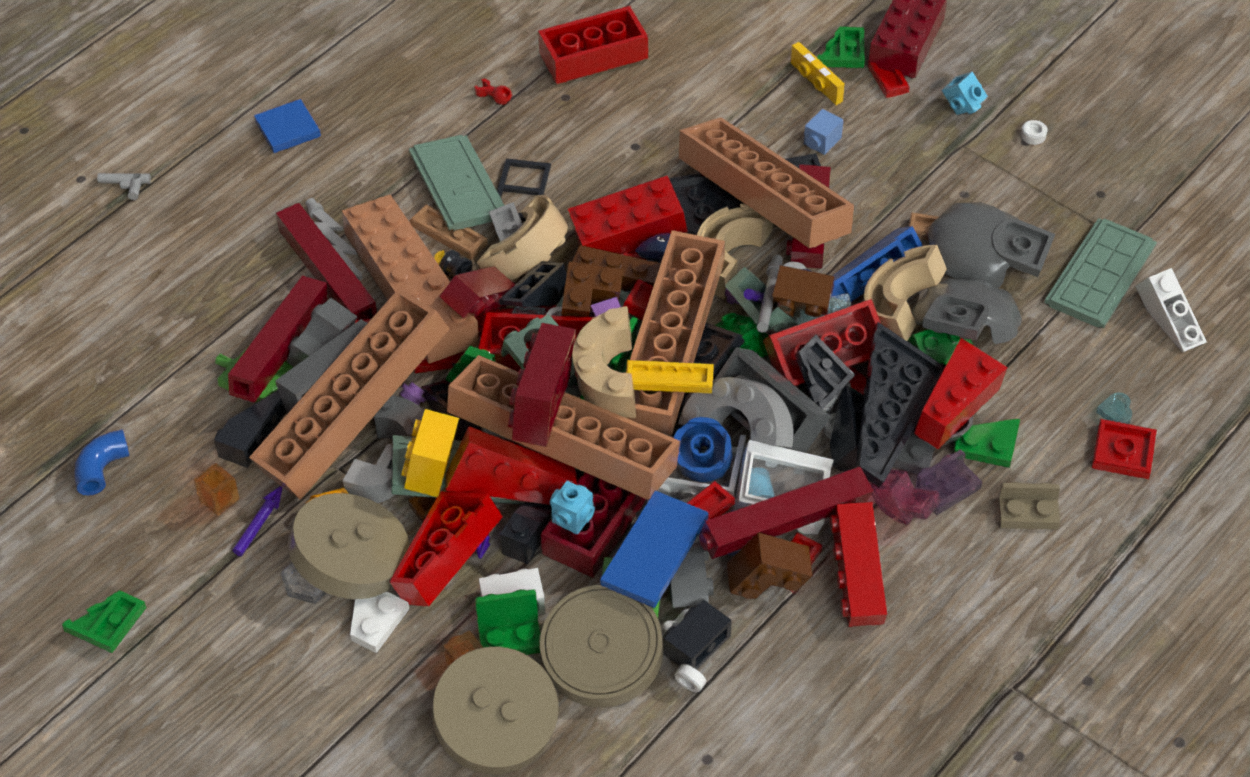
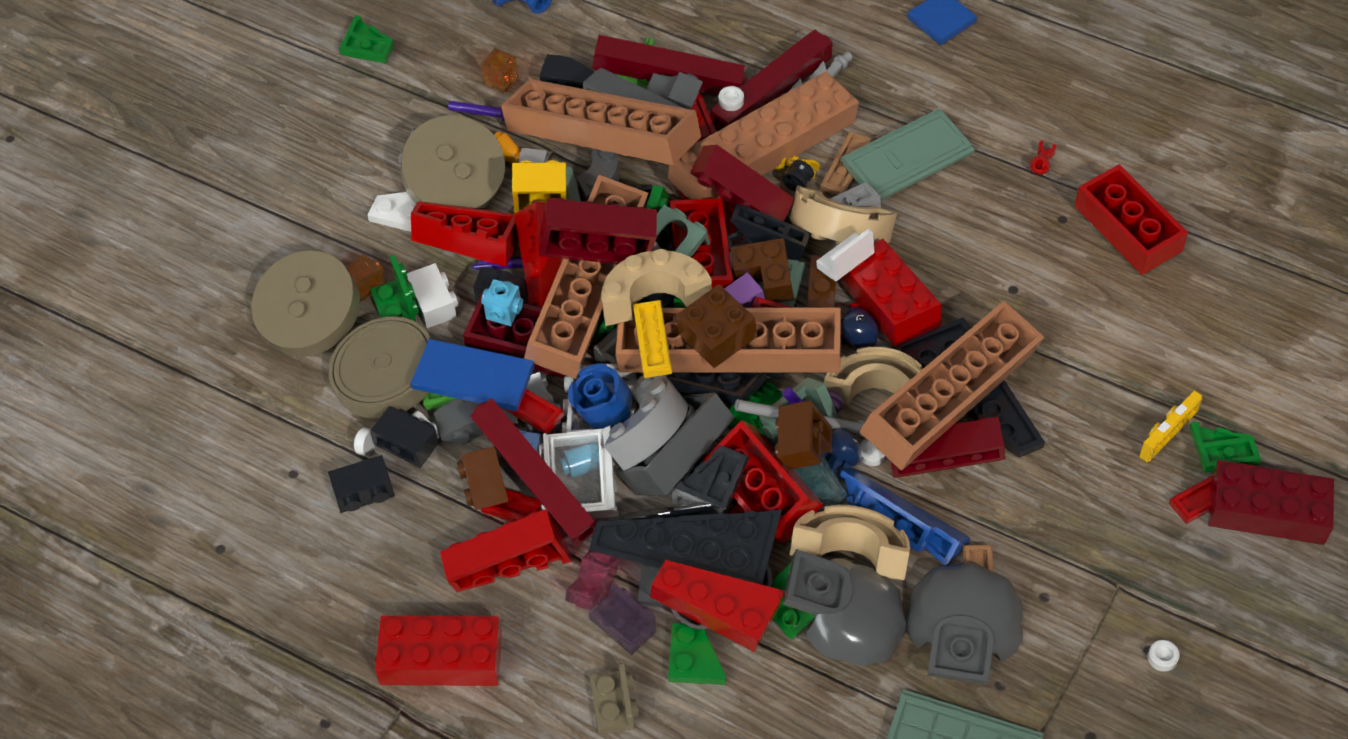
camera: 80 degrees right, 5 degrees up
medium lavender plate [399,382,426,405] -> none
black window [497,158,551,221] -> none
medium blue brick [804,109,843,155] -> none
medium azure brick [942,72,988,115] -> none
none -> black brick [328,455,395,513]
none -> red brick [375,616,502,686]
none -> reddish brown brick [676,284,757,368]
none -> white tile [719,86,744,111]
none -> white panel [816,229,874,281]

